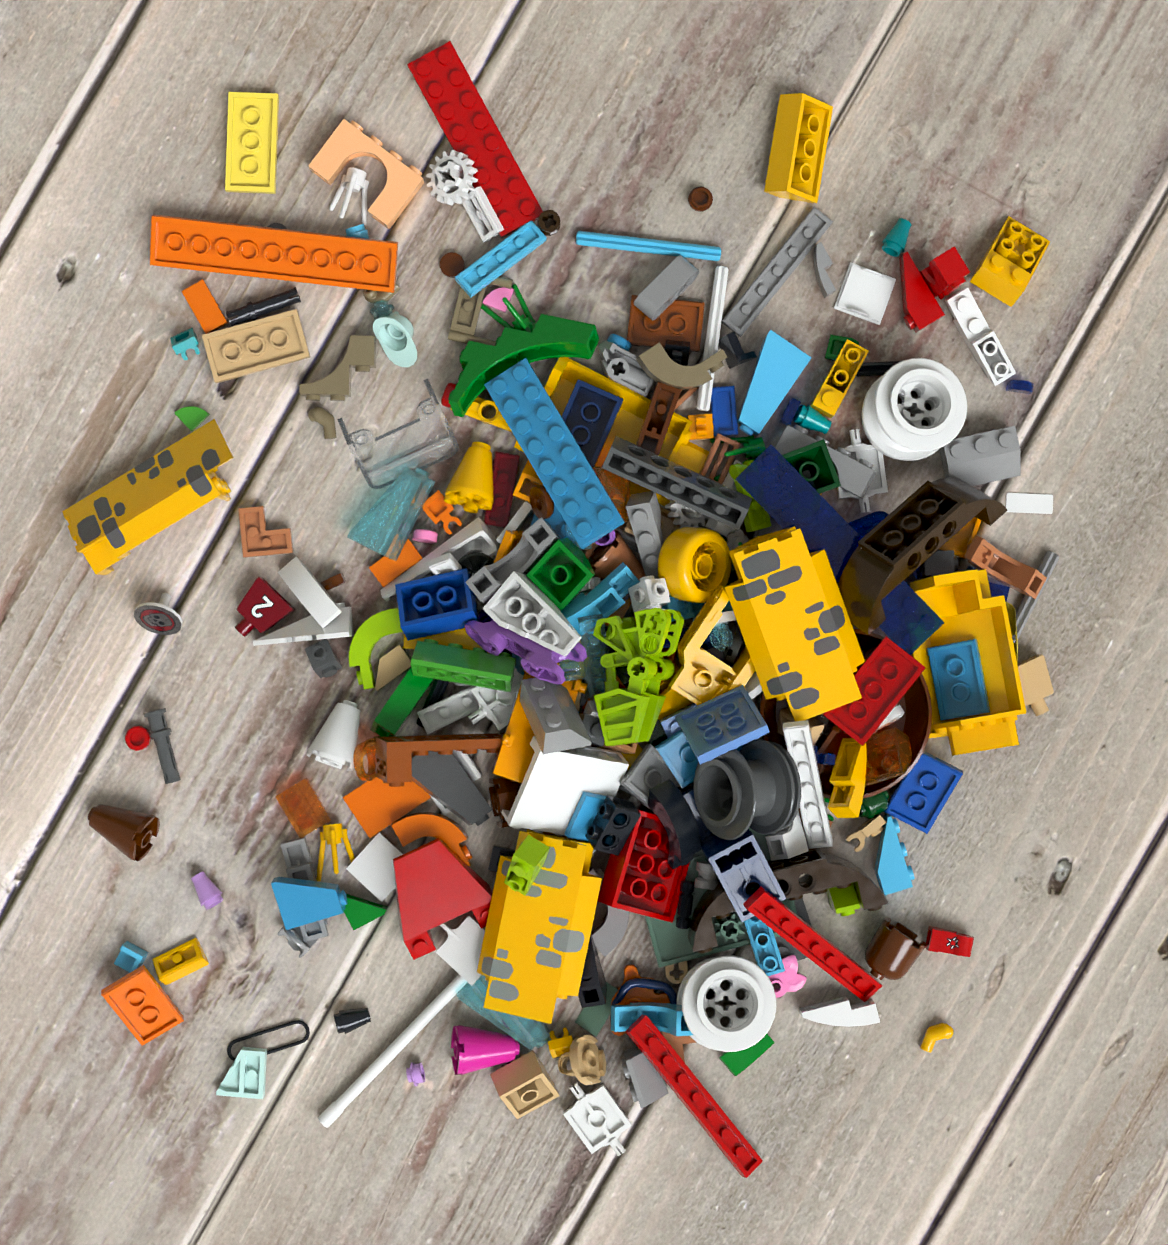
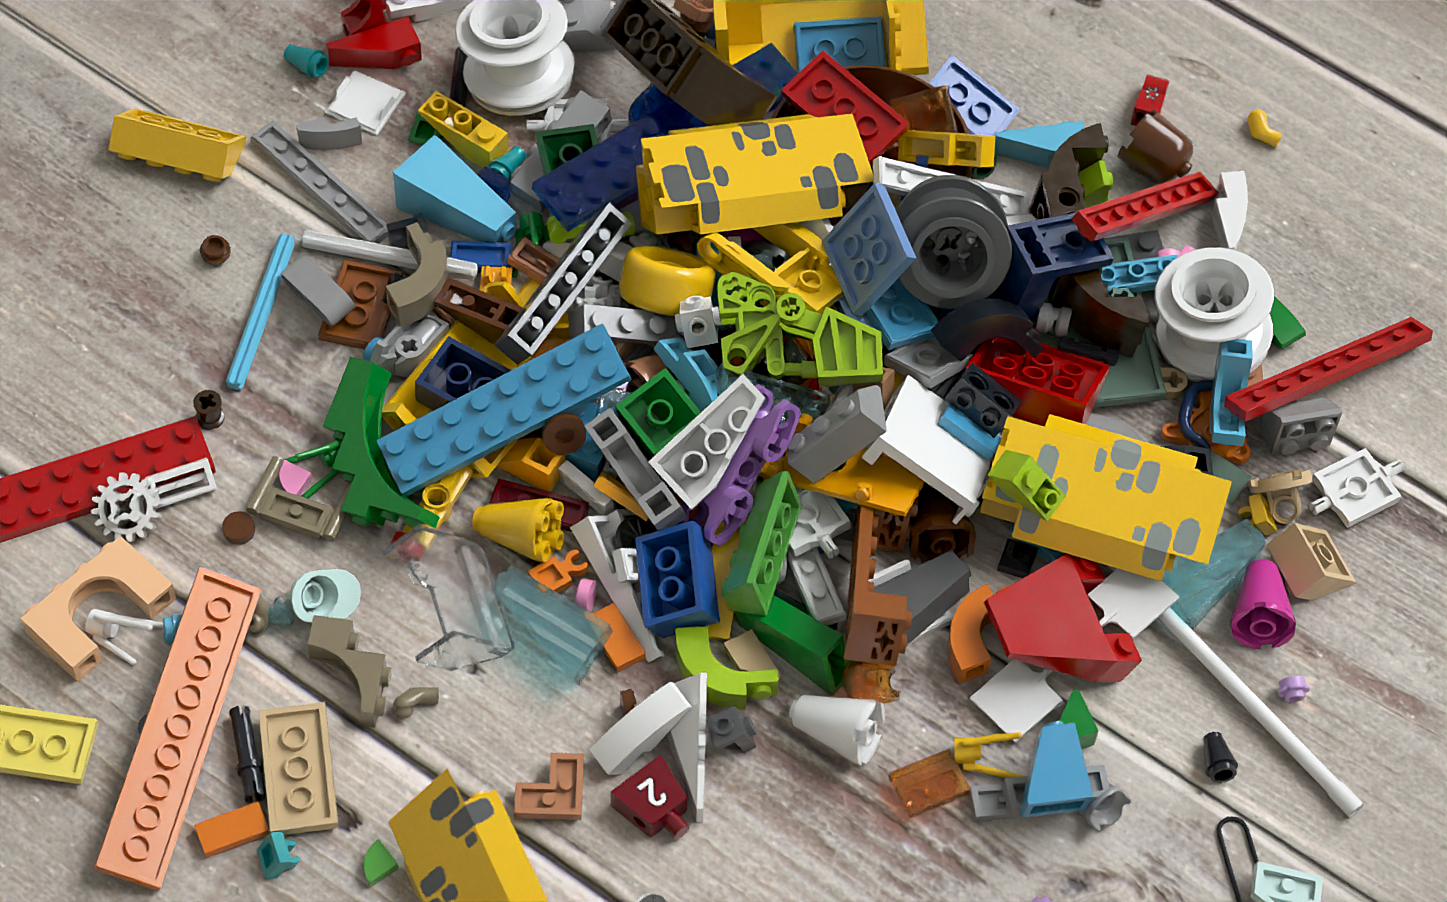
camera: 85 degrees left, 30 degrees down
orange tile [343,776,431,838] -> none
medium azure tile [455,221,547,298] -> none
tan plate [845,814,886,852] -> none

